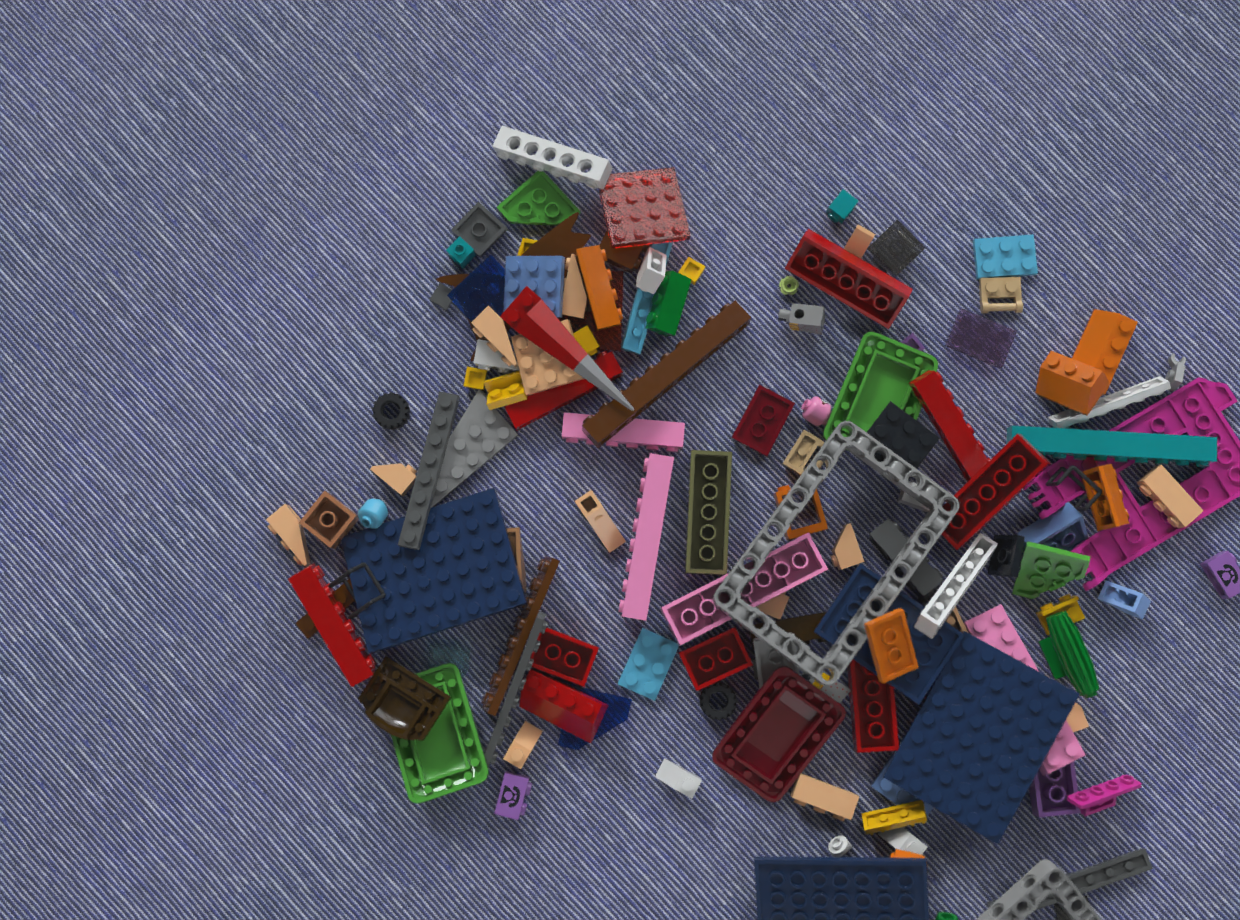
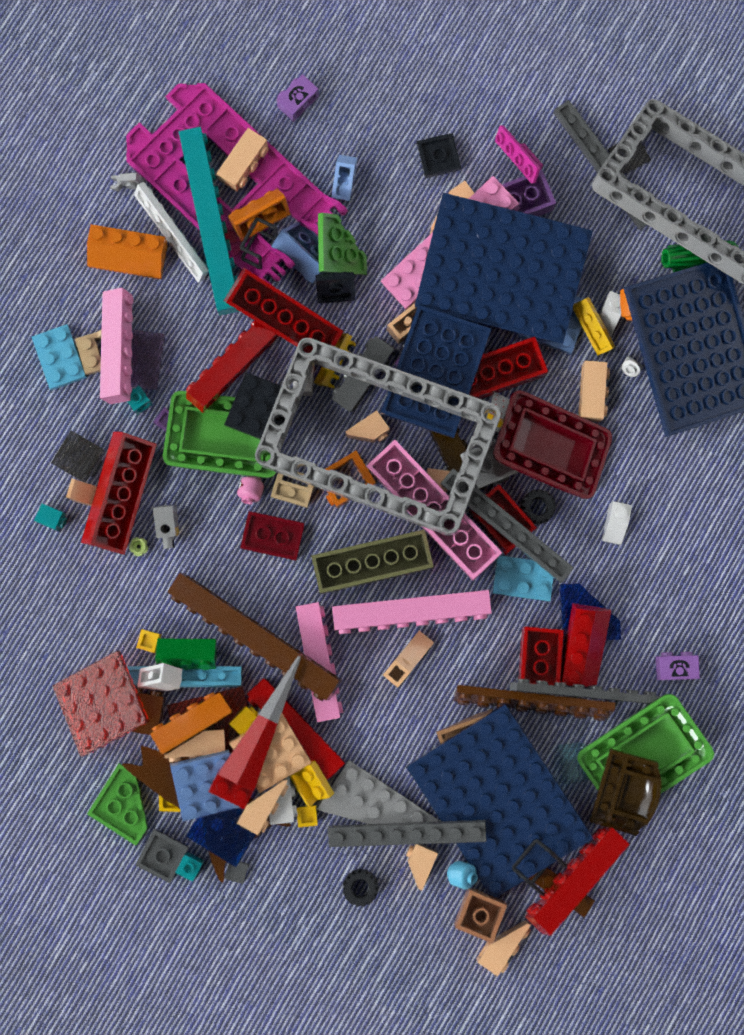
camera: 110 degrees left, 0 degrees up
white brick [492,126,613,189] -> none
light nougat slope [503,721,543,769] -> none
orange plate [864,608,918,684] -> none
white brick [914,533,998,639] -> none
orange slope [1035,351,1110,416] -> none
yellow bracket [1036,594,1085,635] -> none
green plate [1038,611,1100,698] -> none
none -> bright pink brick [100,288,133,404]
none -> teal brick [127,385,153,415]
none -> yellow plate [314,333,356,388]
none -> black plate [416,133,461,178]
none -> dark grey plate [440,469,574,583]

